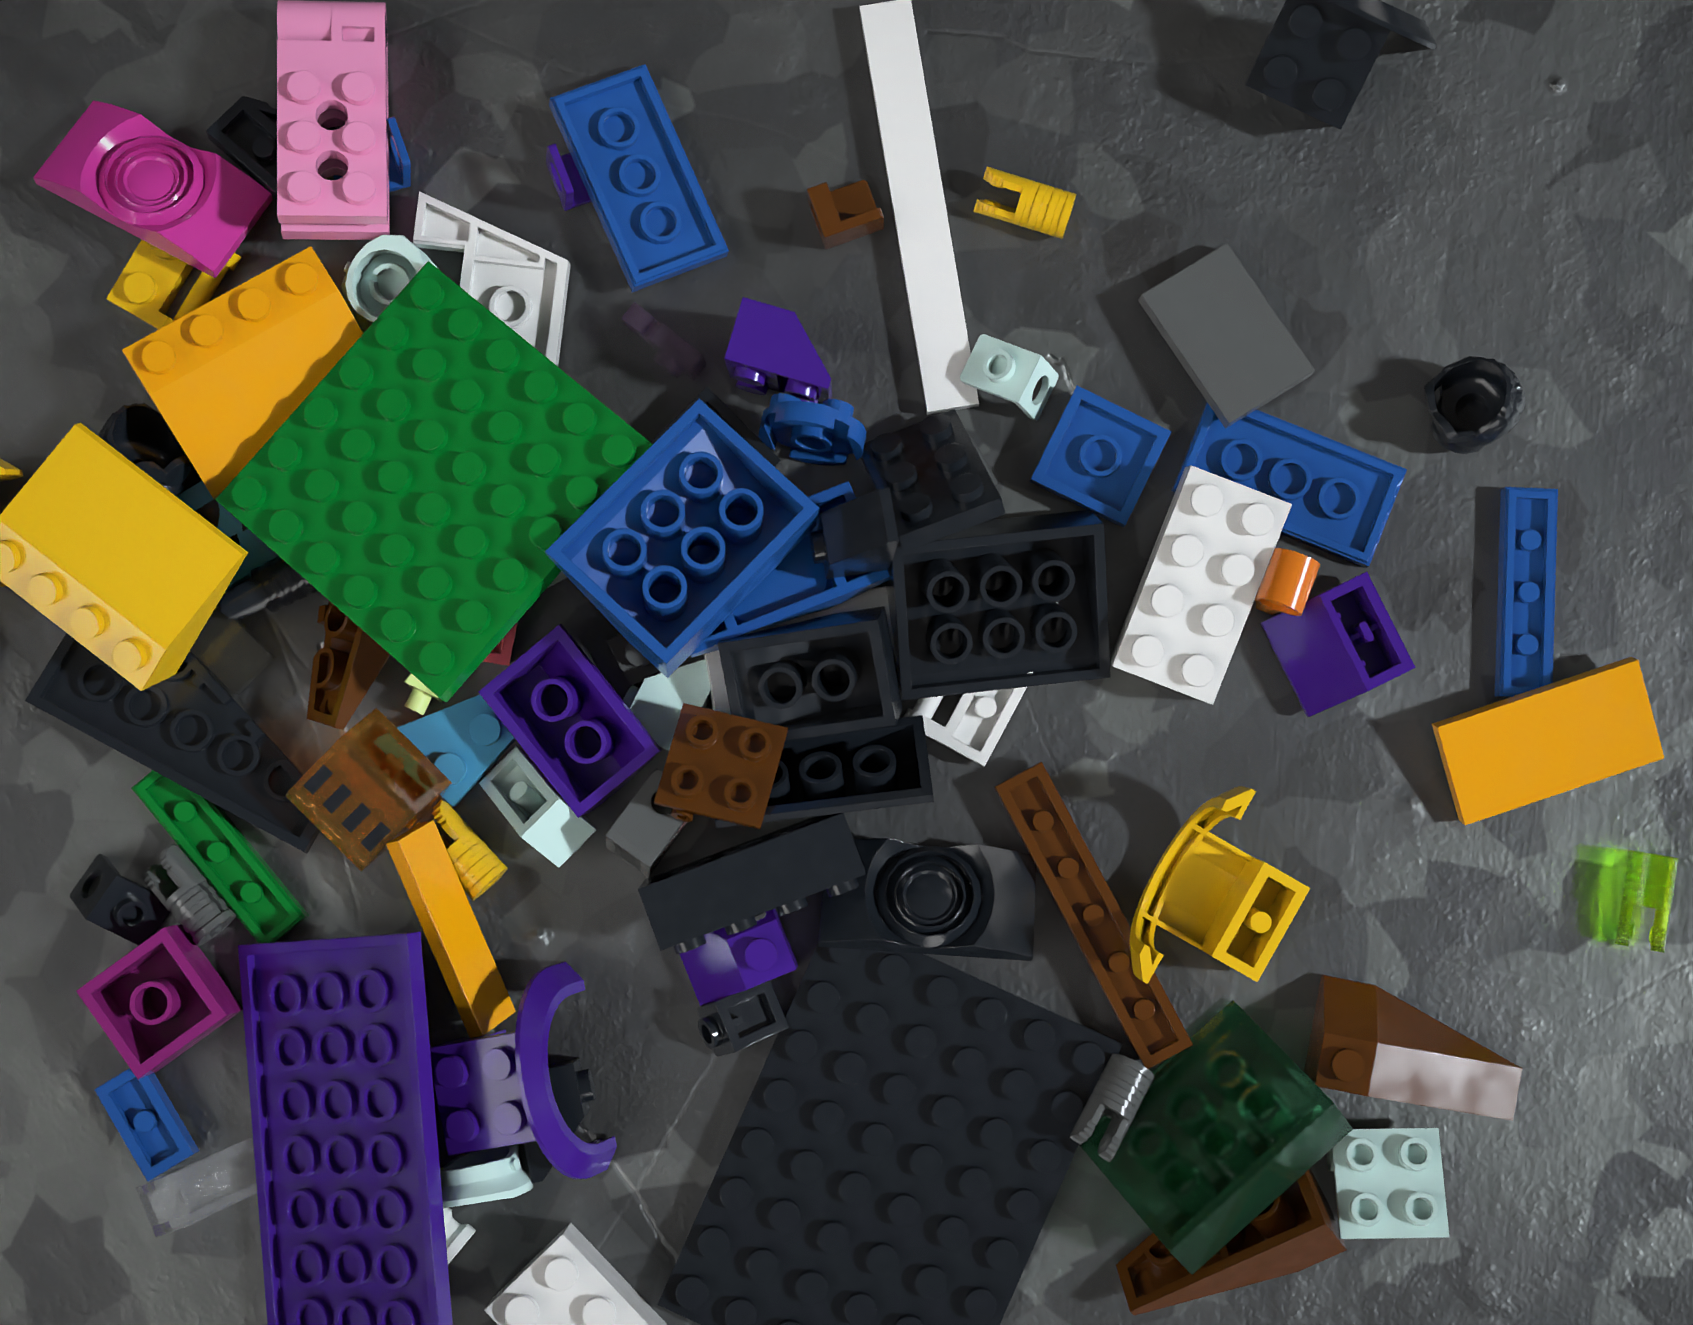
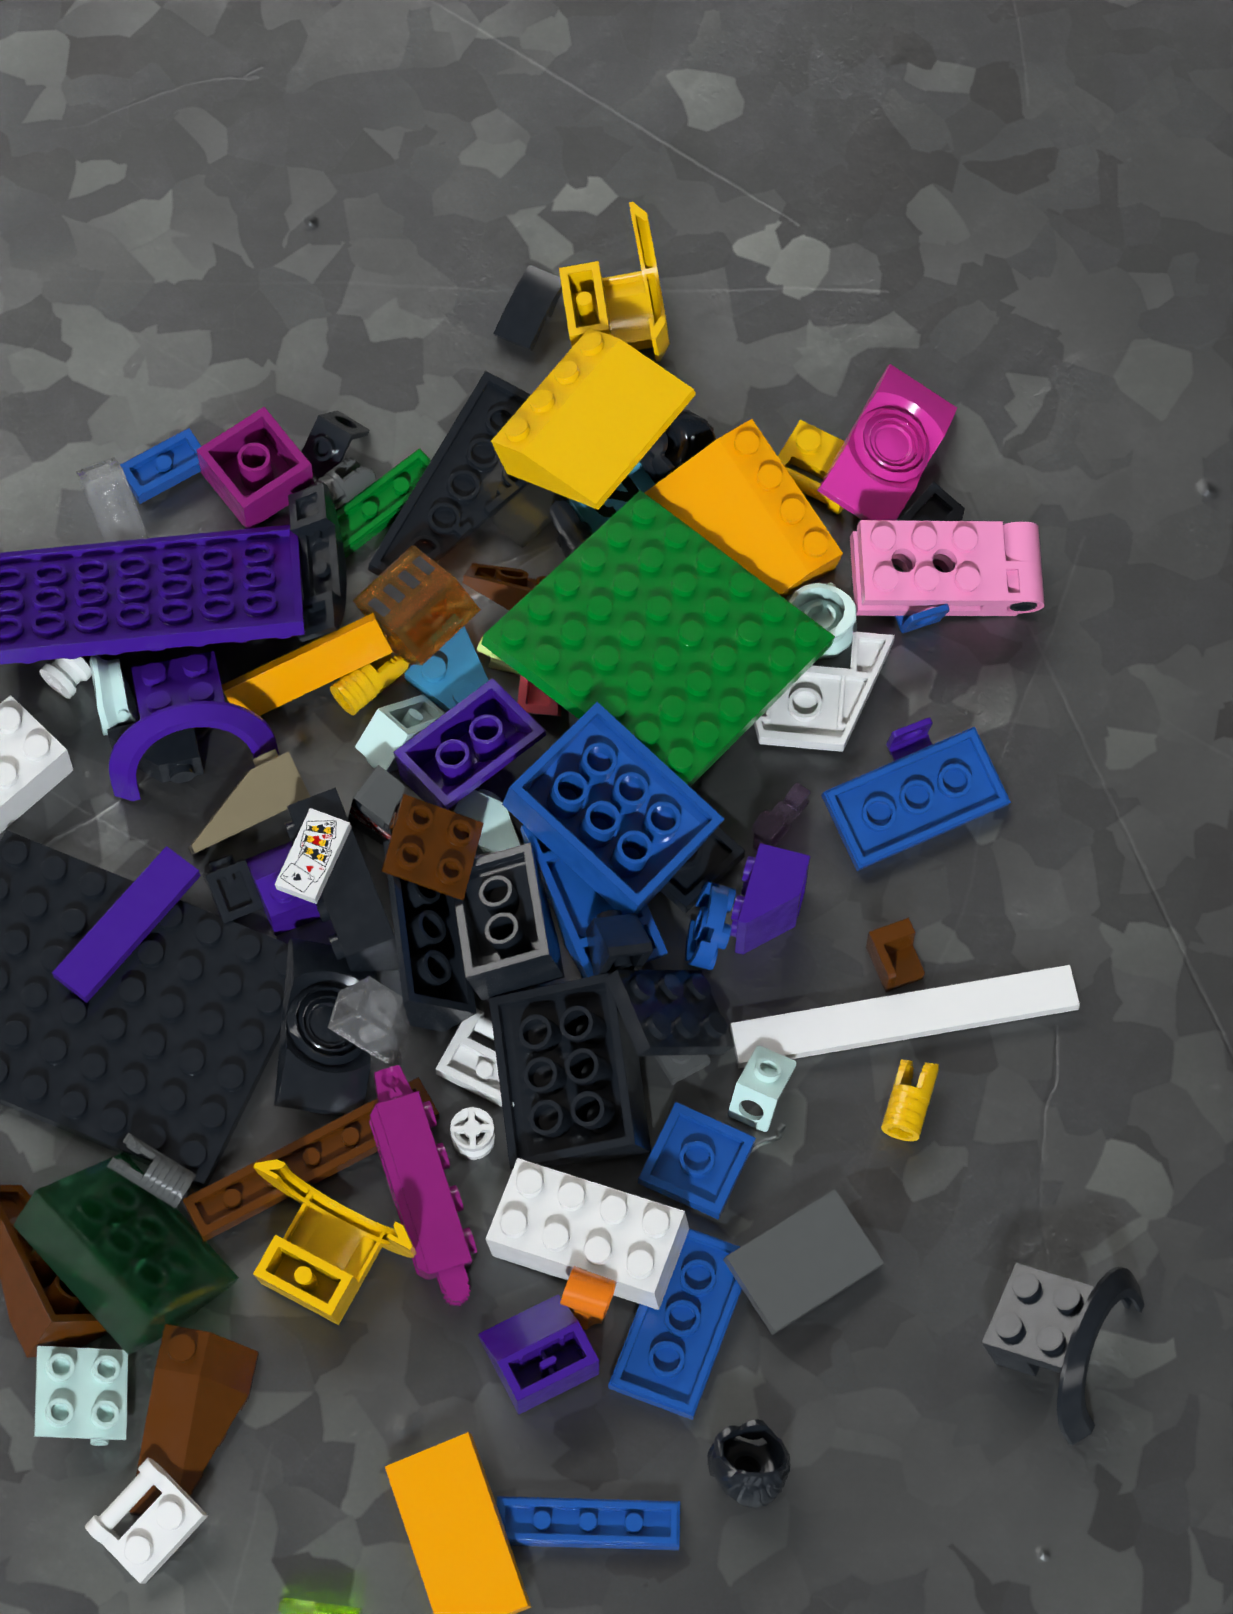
camera: 85 degrees right, 20 degrees down
none -> dark purple tile [52,846,201,1003]
none -> white plate [85,1457,208,1584]
none -> dark tan slope [188,749,311,855]
none -> white tile [275,808,351,904]
none -> black slope [288,482,347,642]
none -> clear slope [328,976,412,1067]
none -> magenta hinge [369,1065,477,1307]
none -> white wheel [450,1107,495,1160]

